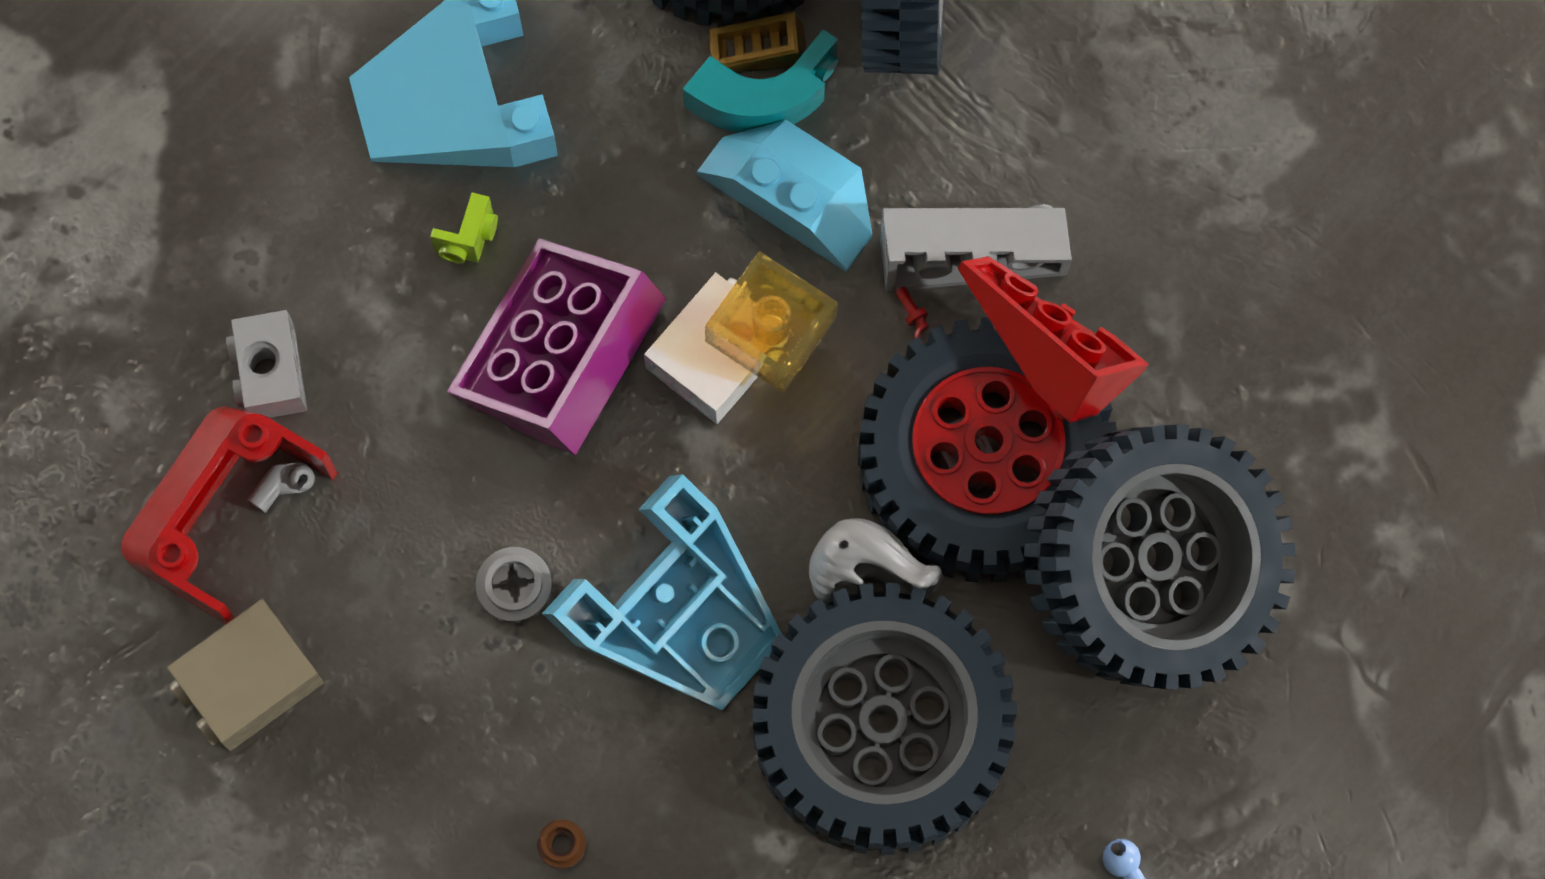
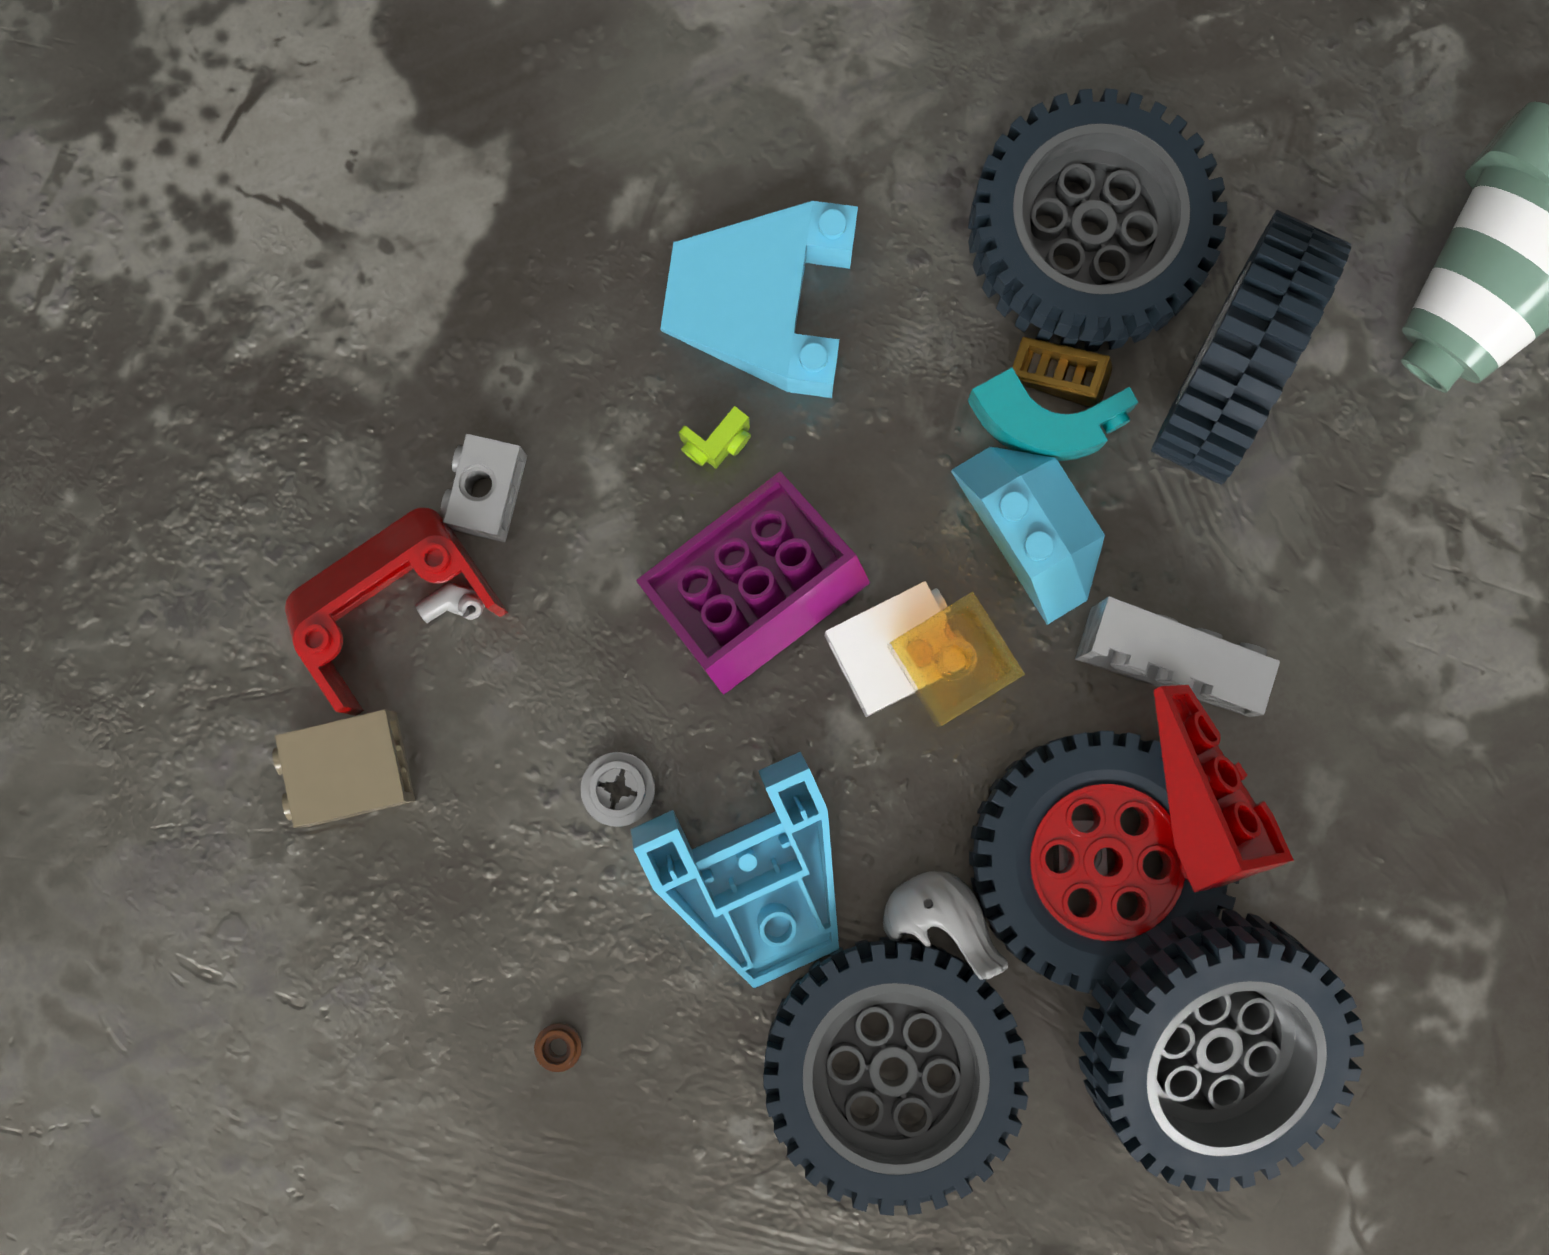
camera: 30 degrees right, 10 degrees up
red hand [895,286,929,344] -> none

